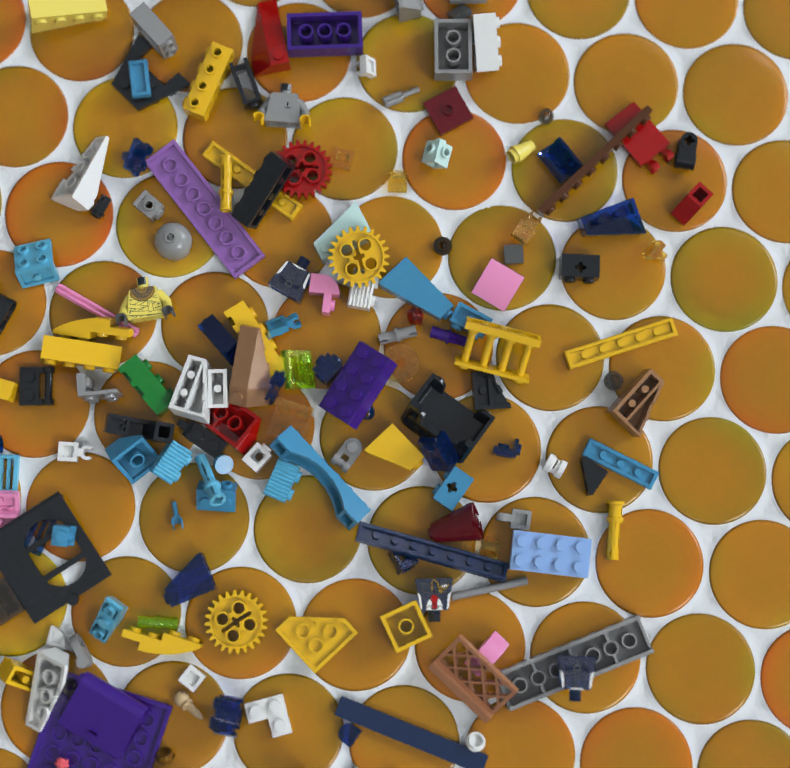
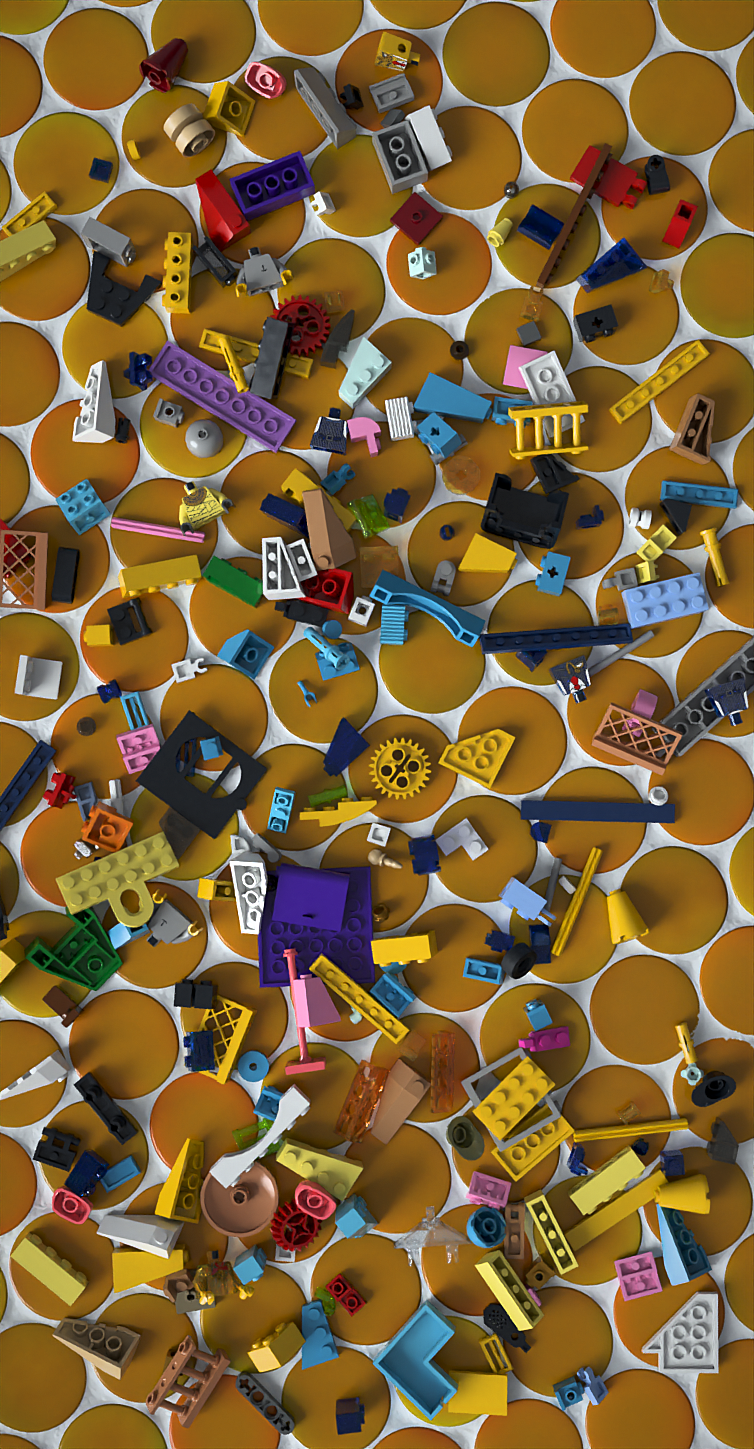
camera: 20 degrees left, 5 degrees up
yellow slope [53,317,134,342] -> none
light grey bracket [76,372,123,404] -> none
black arch [103,413,175,443] -> none
dark azure tile [128,59,152,99] -> none
medium azure brick [149,439,192,485] -> none
clear blue plate [265,370,286,406] -> none
dark purple brick [319,341,397,430] -> none
yellow gear [327,226,390,288] -> none
yellow brick [380,600,432,653] -> none
light grey axle [382,87,420,108] -> none
clear yellow slope [388,171,407,193] -> none
clear red plate [407,306,424,326] -> none
clear blue bracket [417,431,459,472] -> none
dark red cone [428,502,484,542] -> none
dark purple axle [430,326,467,347] -> none
clear smoke plate [604,371,623,391] -> none
none -> clear smoke slope [320,309,355,369]
none -> dark azure brick [417,412,462,458]
none -> white plate [518,351,585,437]
none -> light yellow tile [635,561,659,584]
none -> light yellow slope [636,525,677,562]

